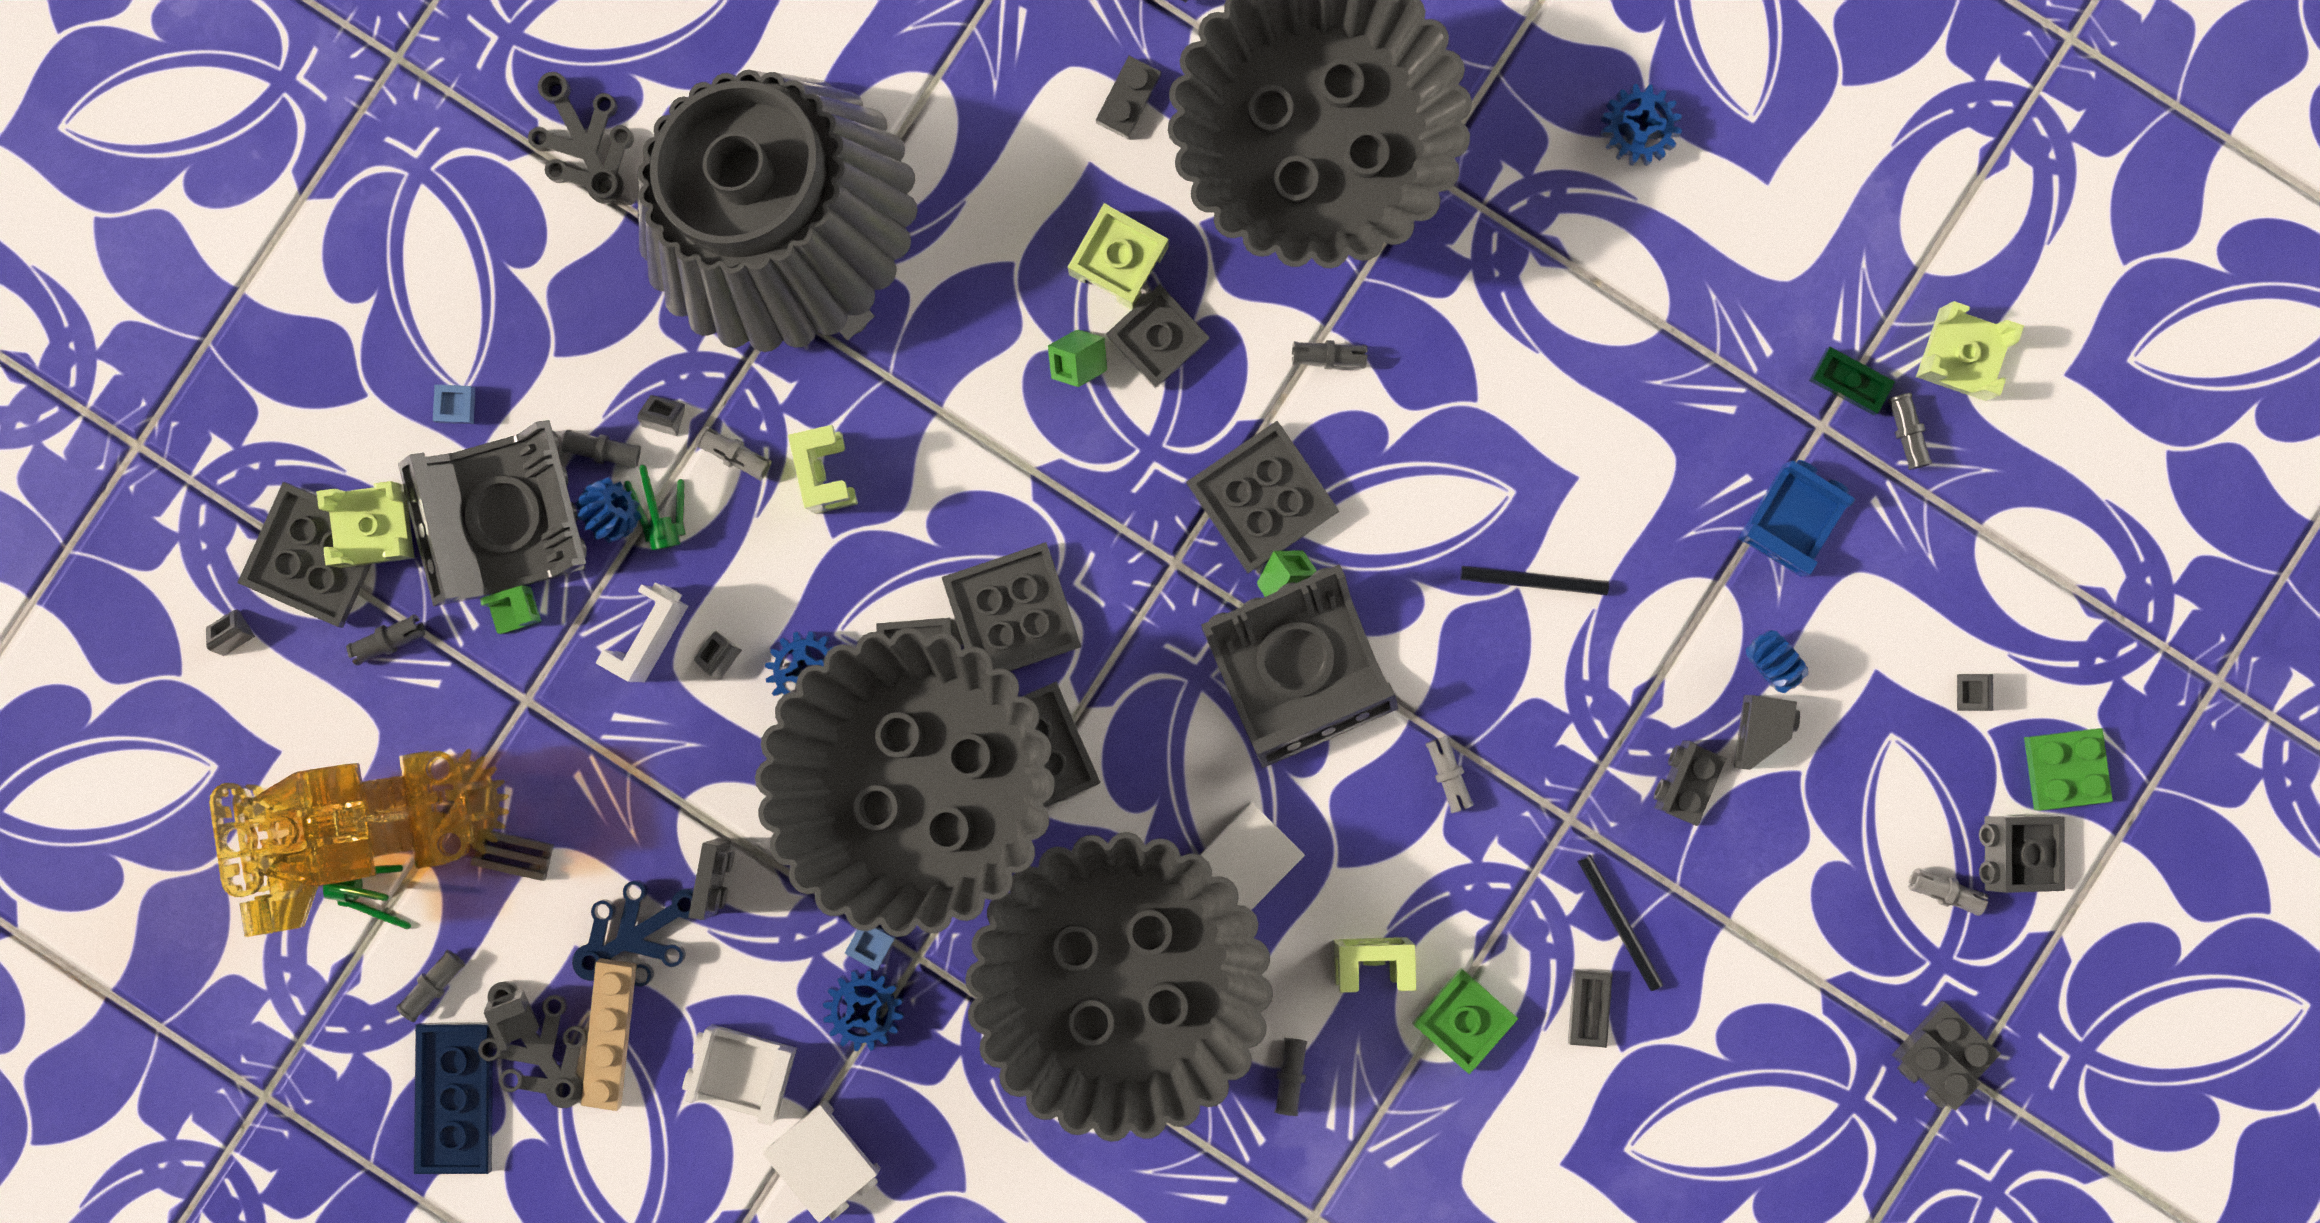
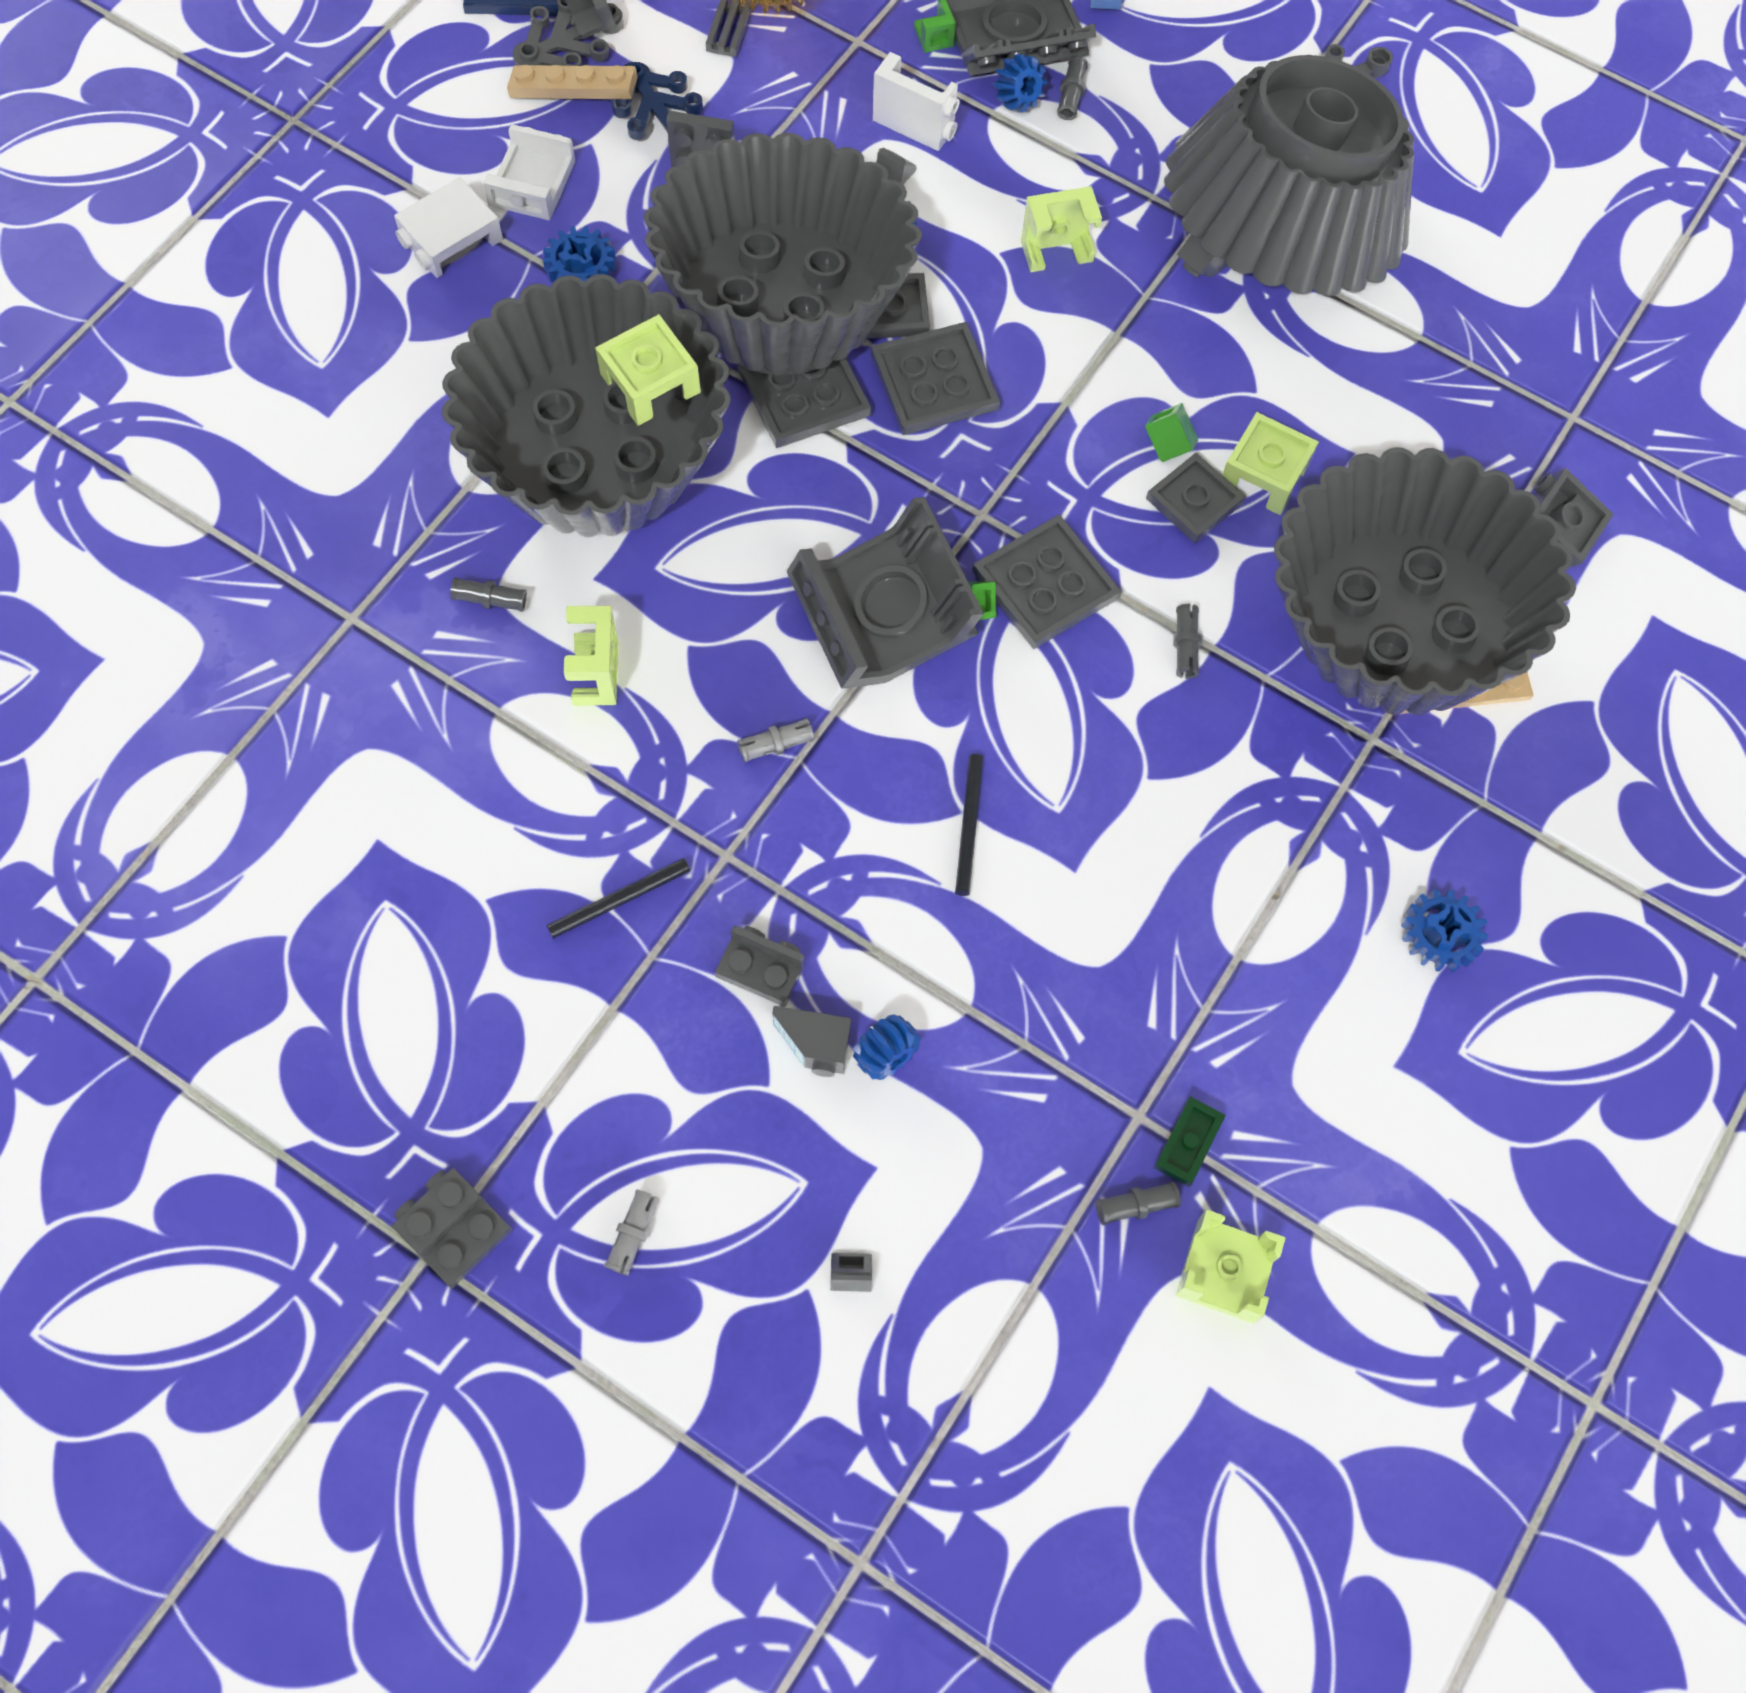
camera: 85 degrees right, 20 degrees down
green plant [624,465,686,550] -> none
dark grey slope [637,395,685,436] -> none
light grey pin [695,426,772,481] -> none
medium blue plate [844,927,896,971] -> none
white panel [1200,801,1305,910] -> none
bright green plate [1412,968,1518,1075] -> none
dark grey tile [1568,969,1612,1048] -> none
blue panel [1738,460,1856,577] -> none
dark grey plate [1979,816,2065,893] -> none
bright green plate [2024,728,2113,811] -> none
none -> yellowish green panel [595,314,701,426]

